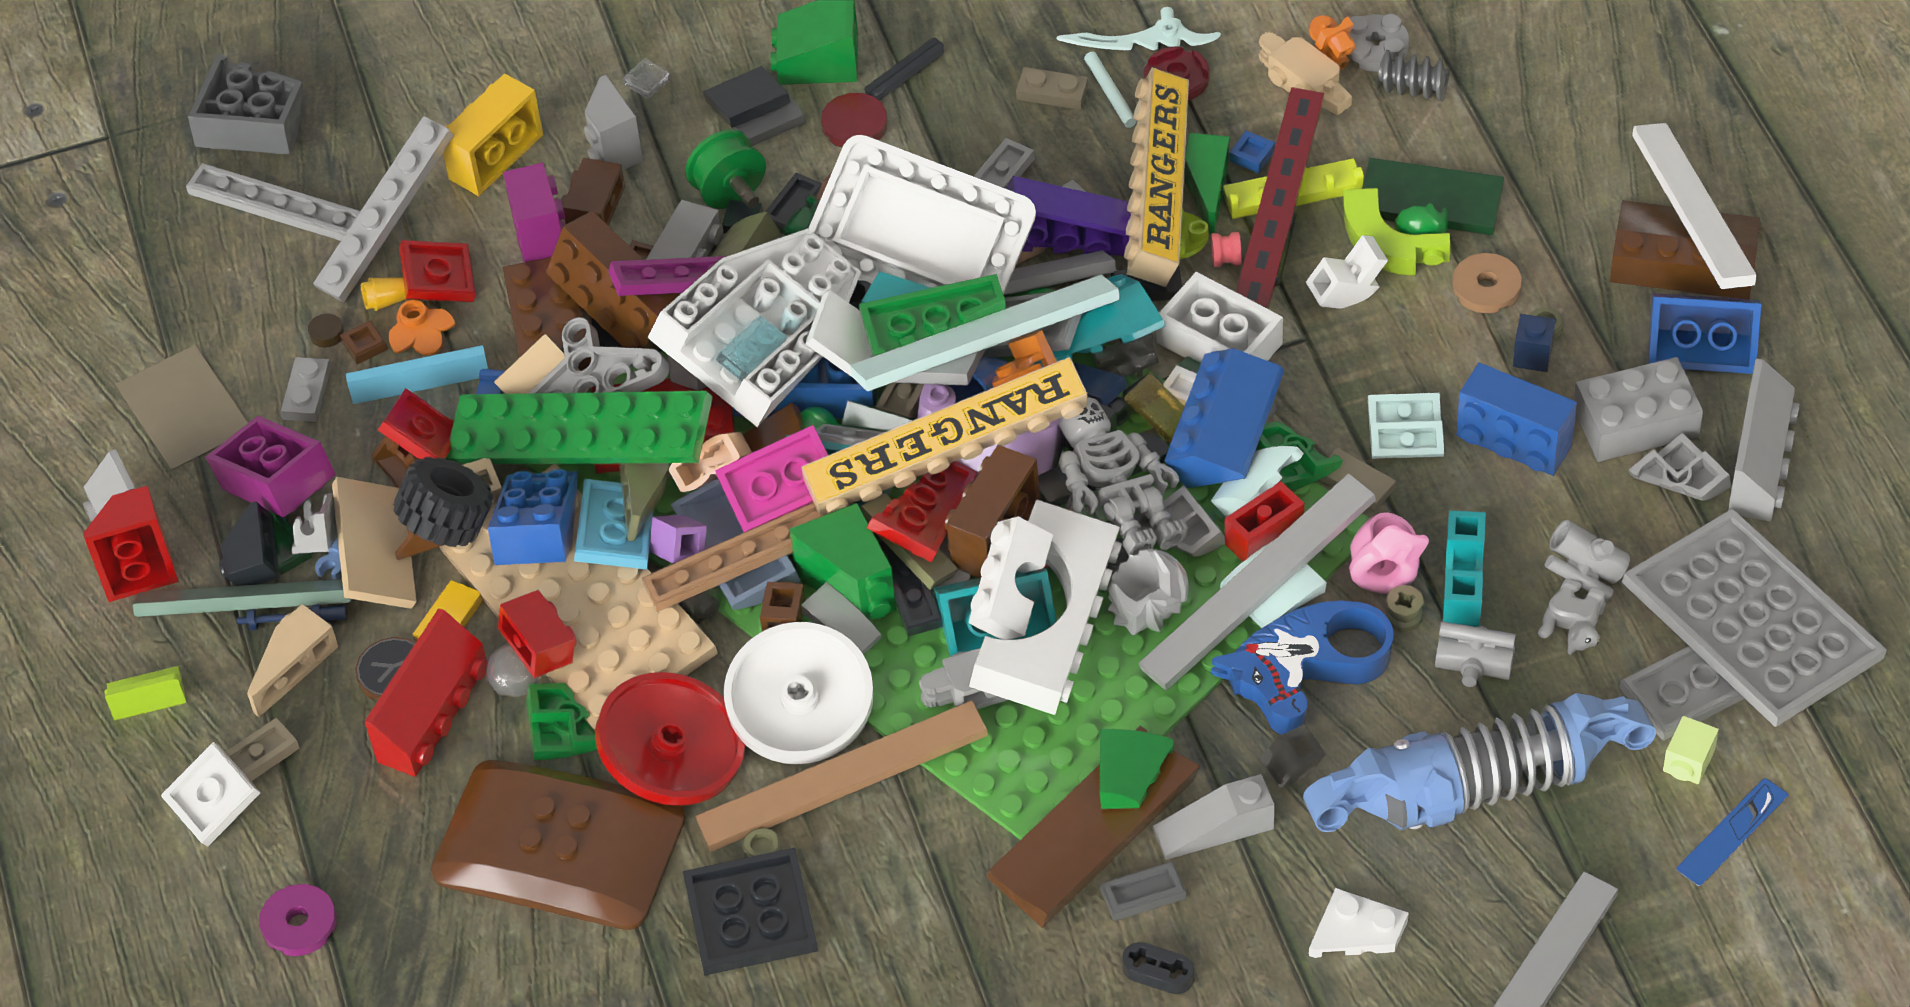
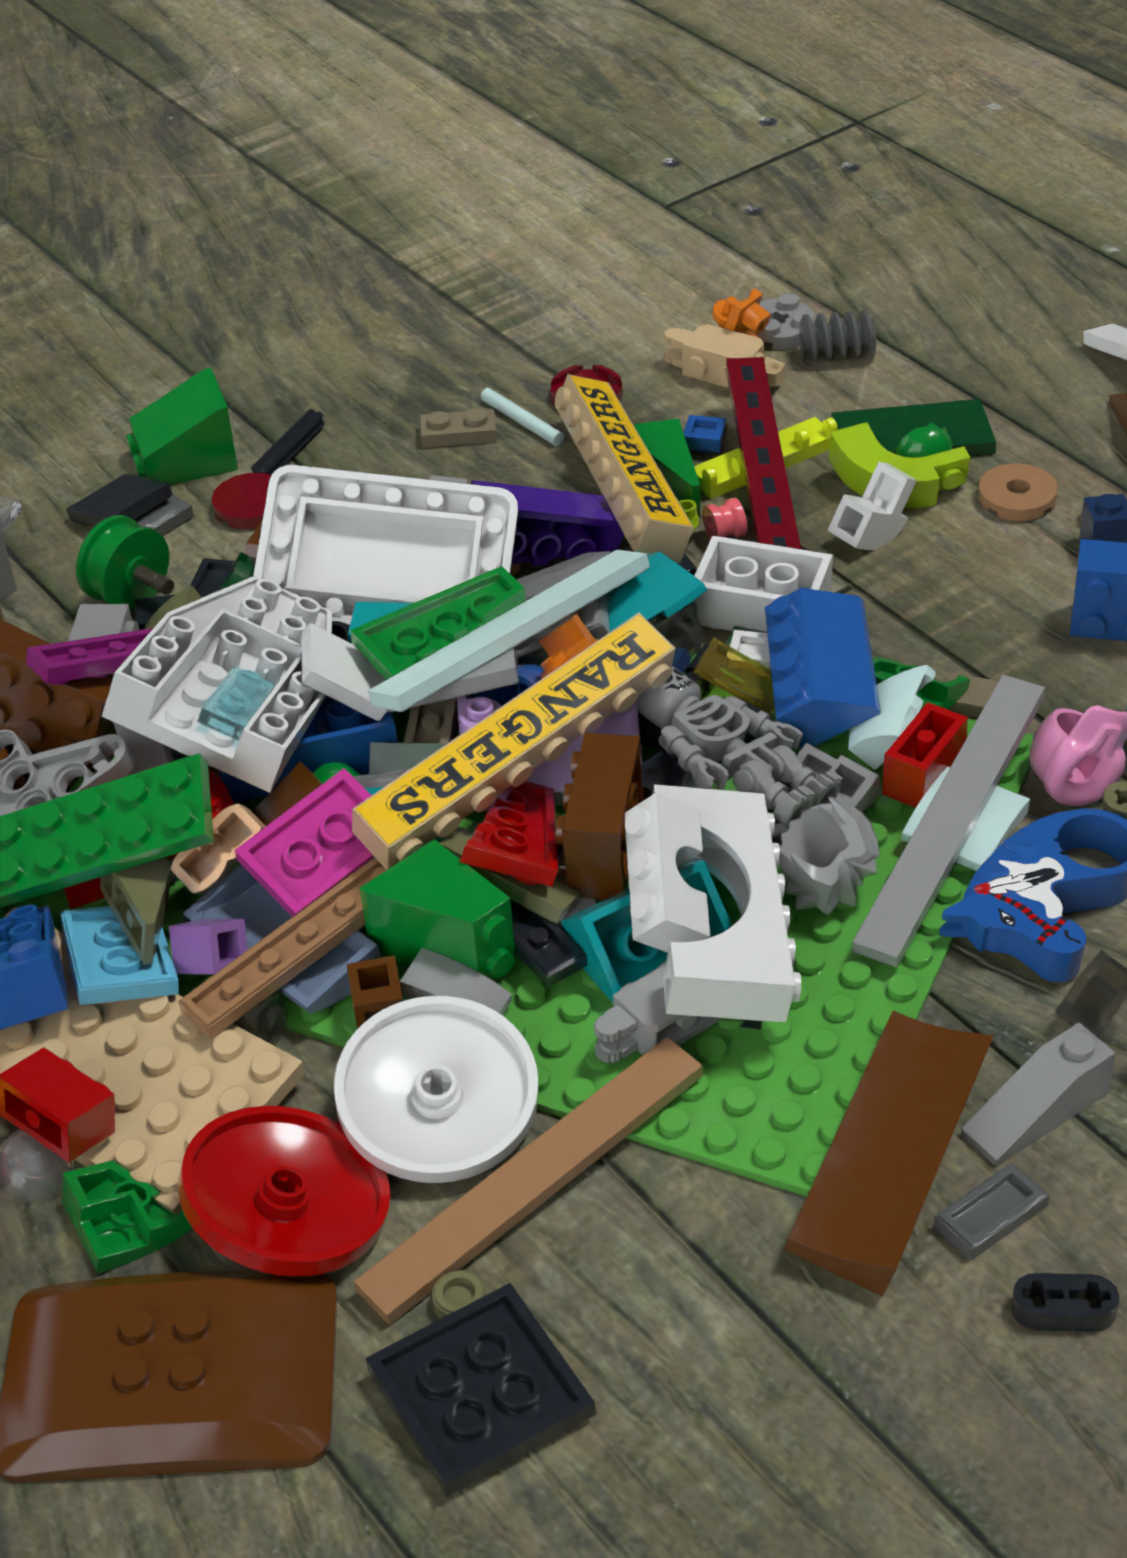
camera: 20 degrees left, 10 degrees down
light aqua piece [1056,7,1221,50] -> none
green slope [1100,729,1174,809] -> none
light aqua slope [1368,393,1444,459] -> none

